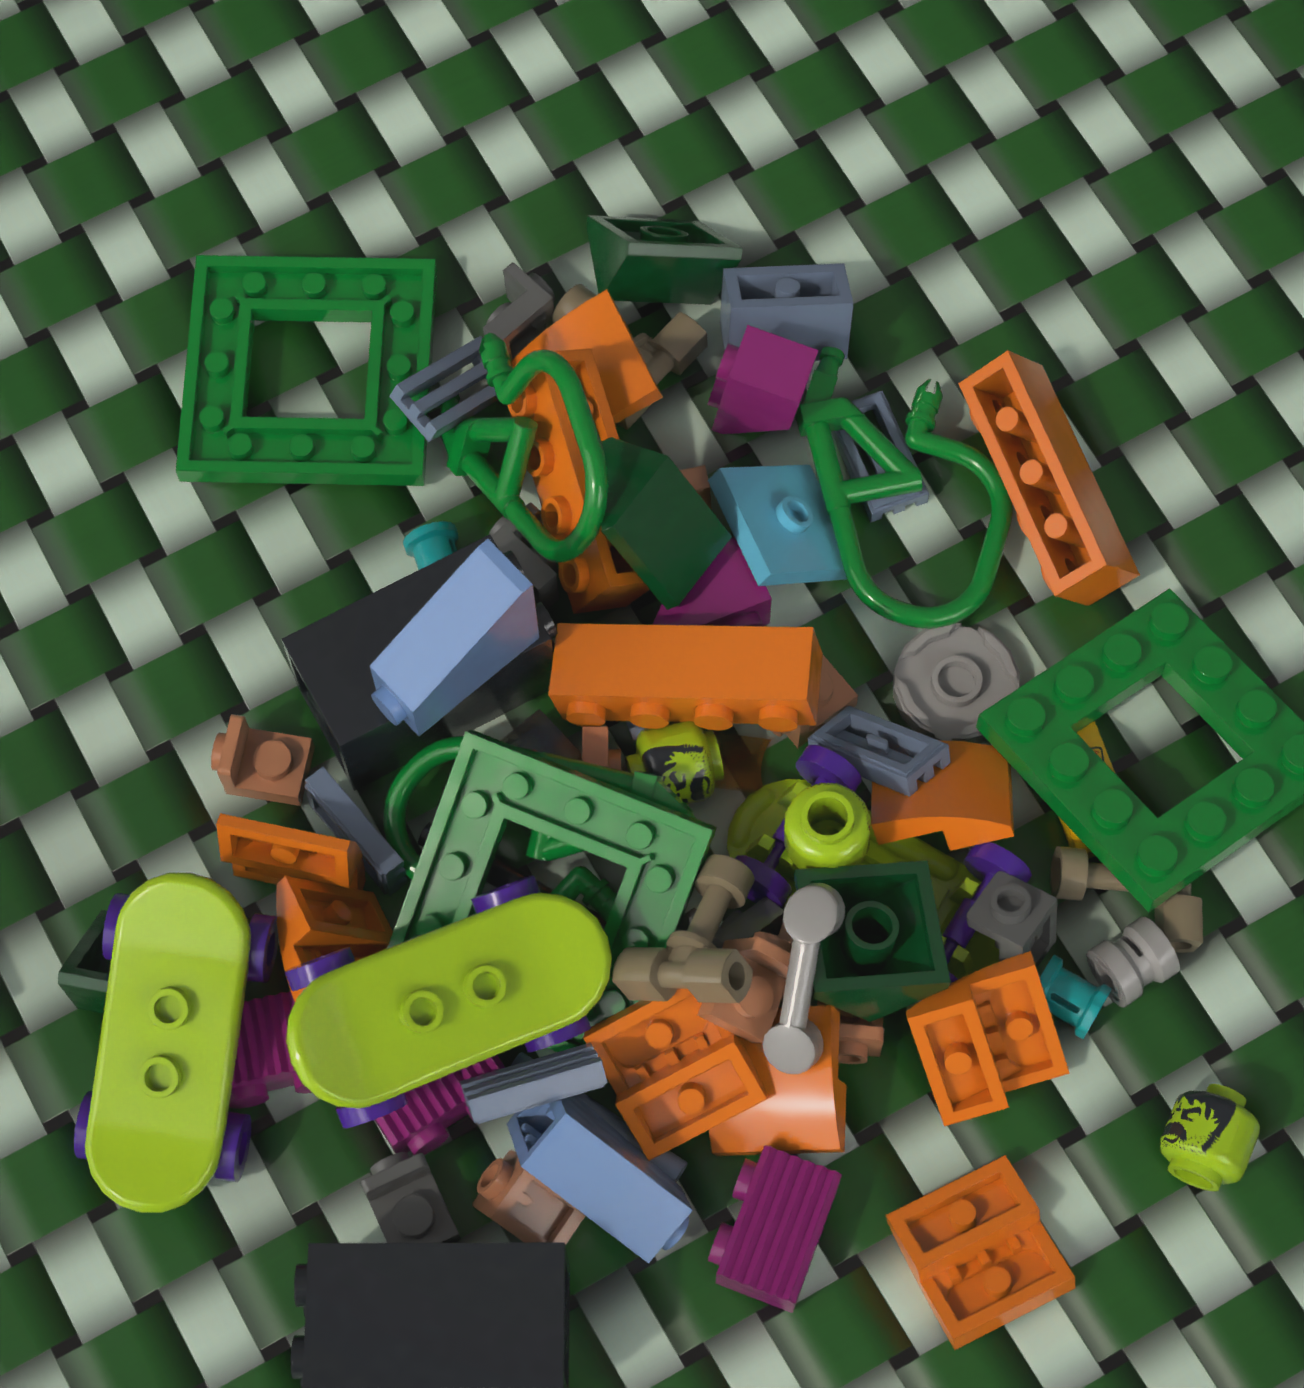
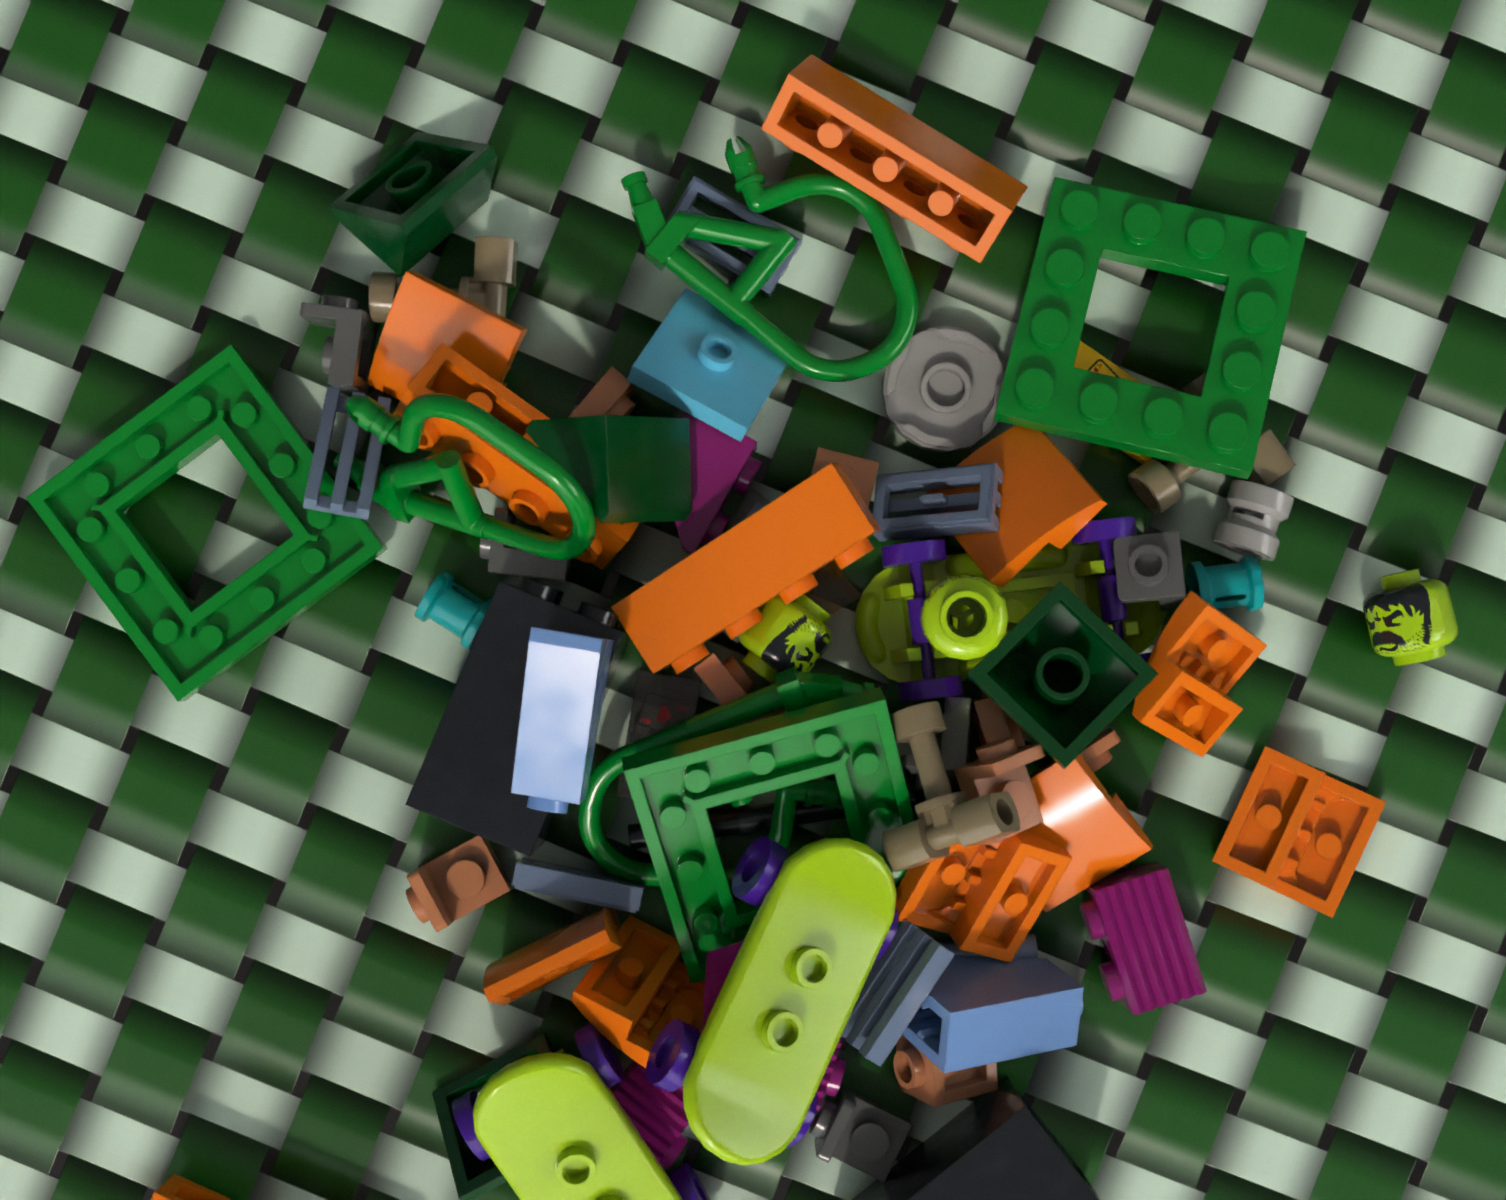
camera: 40 degrees left, 20 degrees up
magenta slope [707,325,818,434] -> none
sand blue brick [720,263,853,361] -> none
light grey bar [762,883,845,1074] -> none

